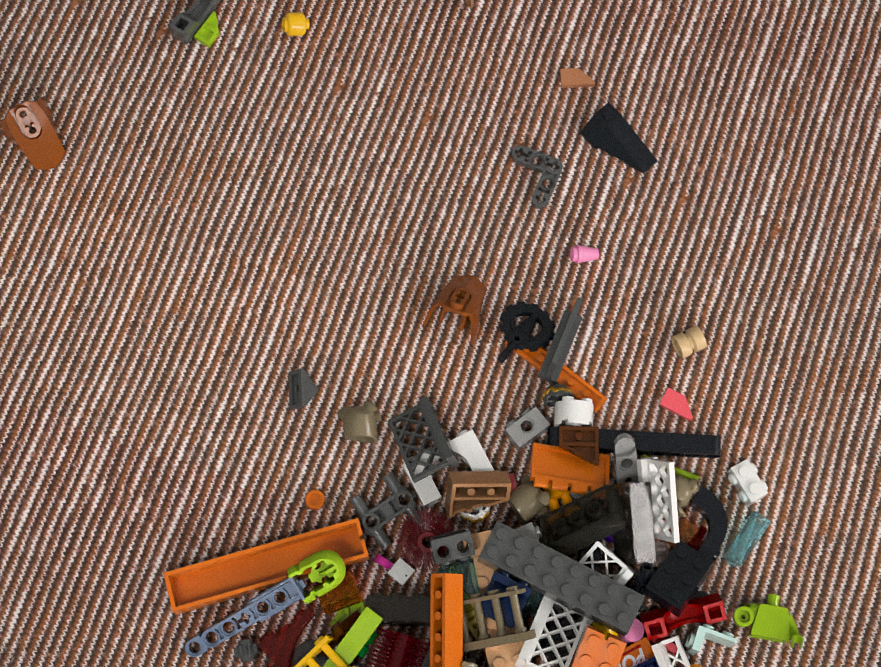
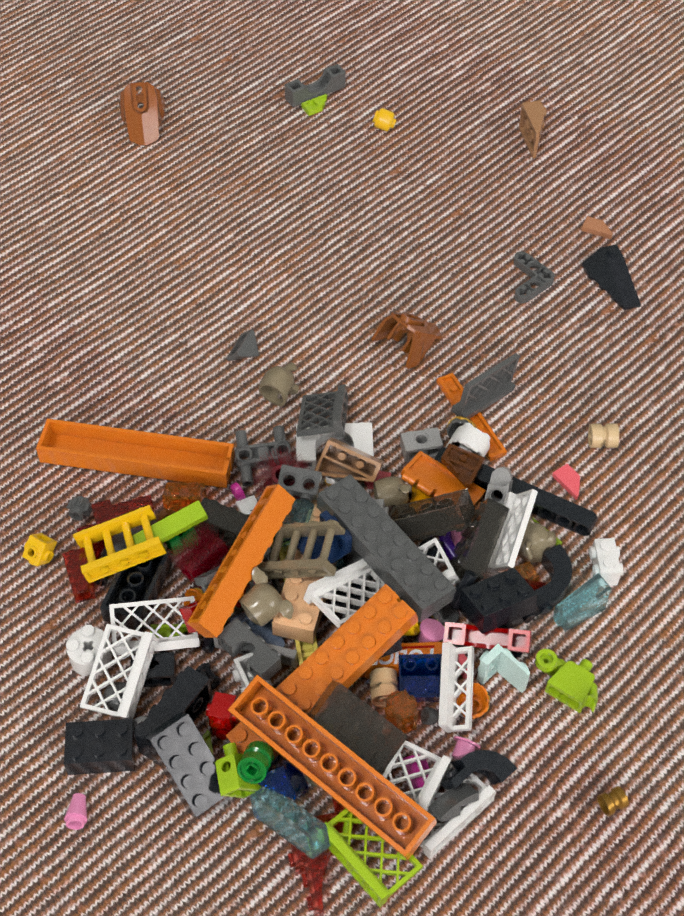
camera: 25 degrees right, 20 degrees down
sand blue piece [185,550,346,657] -> none
orange tile [305,490,325,510] -> none
black bar [497,302,555,363] -> none
bright pink cone [570,245,599,263] -> none

